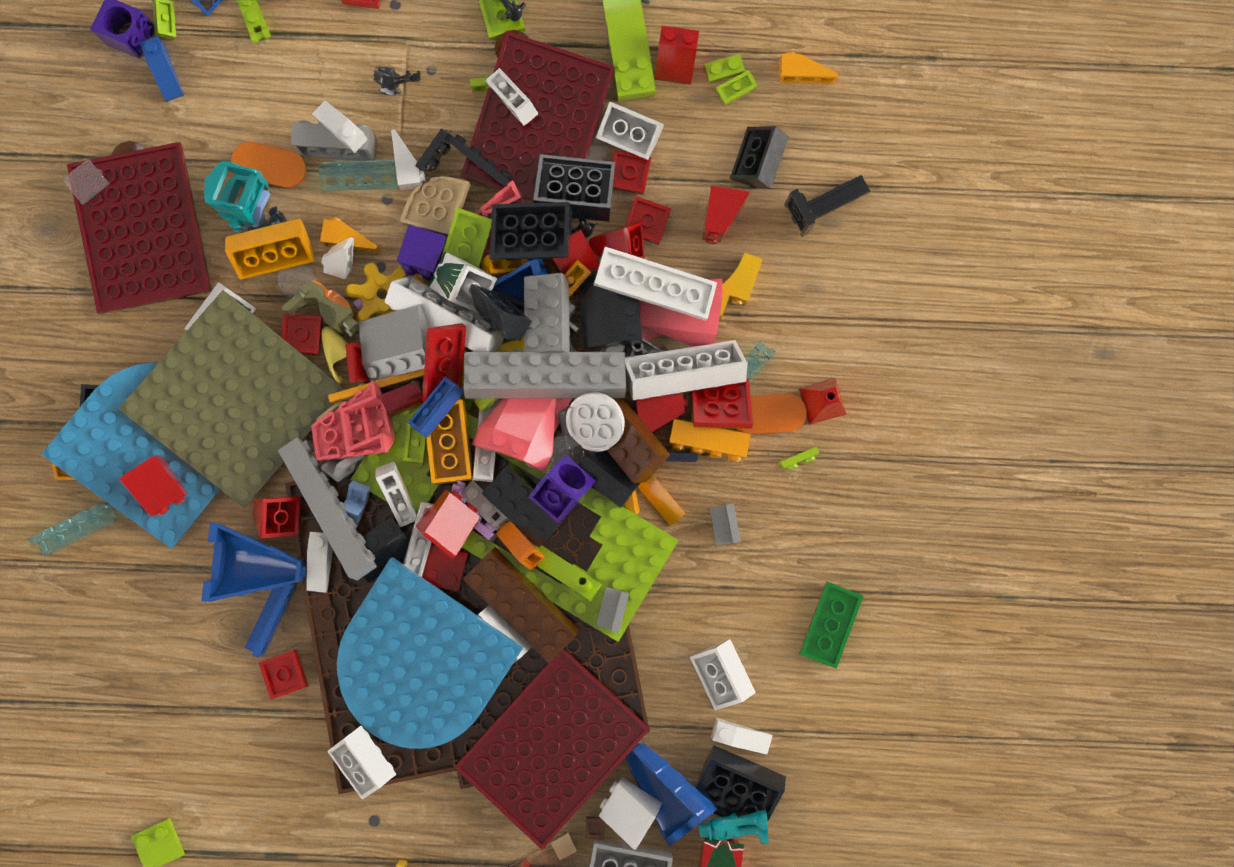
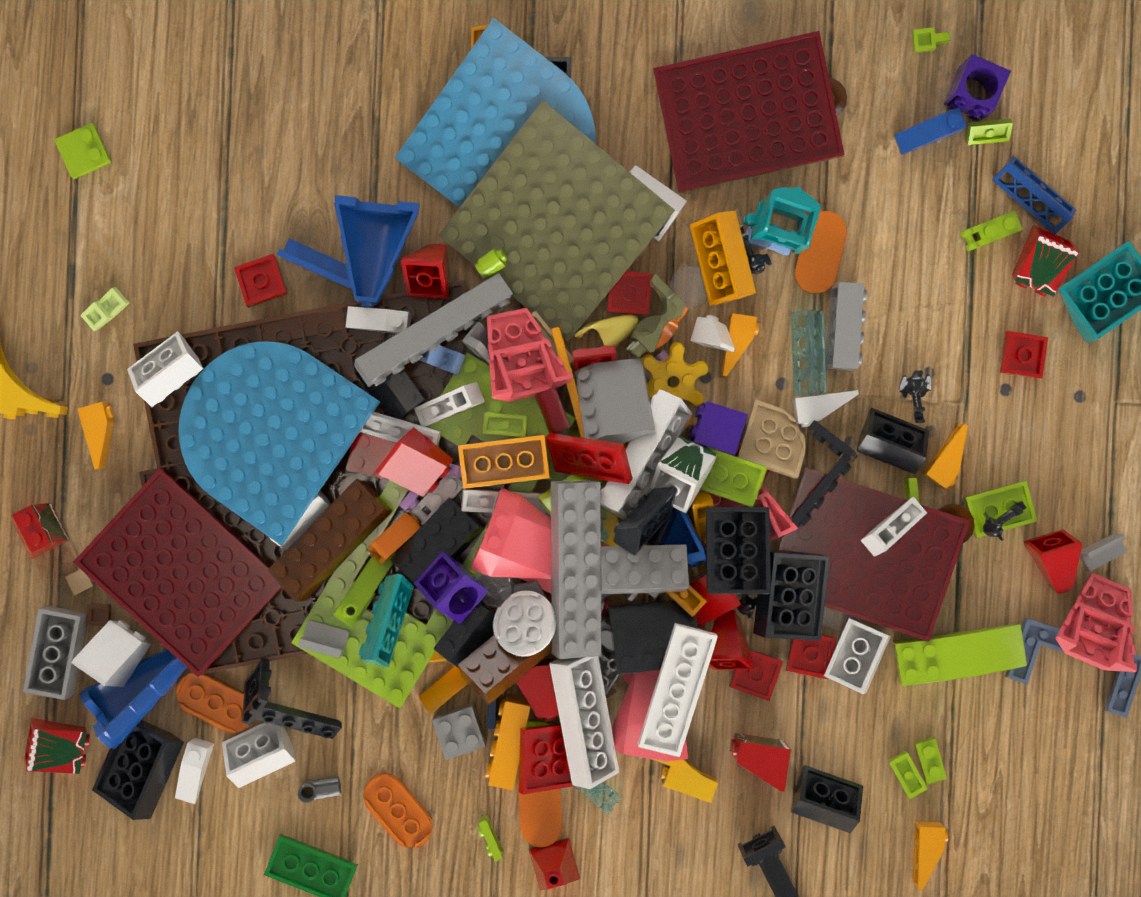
camera: 95 degrees right, 5 degrees up
clear light blue fence [28,503,117,556] -> none
clear piece [62,159,109,205] -> none
red slope [119,455,189,517] -> none
white slope [312,101,368,153] -> none
blue slope [408,376,464,438] -> none
red slope [654,25,699,85] -> none
teal piece [699,810,769,844] -> none
light grey panel [709,503,741,545] -> none
none -> light orange slope [78,402,115,470]
none -> yellowish green slope [80,287,129,331]
none -> orange tile [175,672,252,733]
none -> black bracket [242,658,342,739]
none -> dark grey piece [297,776,341,803]
none -> teal slope [359,574,414,669]
none -> orange tile [364,773,433,848]
none -> light grey brick [432,702,487,760]
none -> lime brick [475,248,508,278]
none -> black slope [857,408,929,474]
none -> lime plate [912,27,951,53]
none -> light orange slope [921,423,968,489]

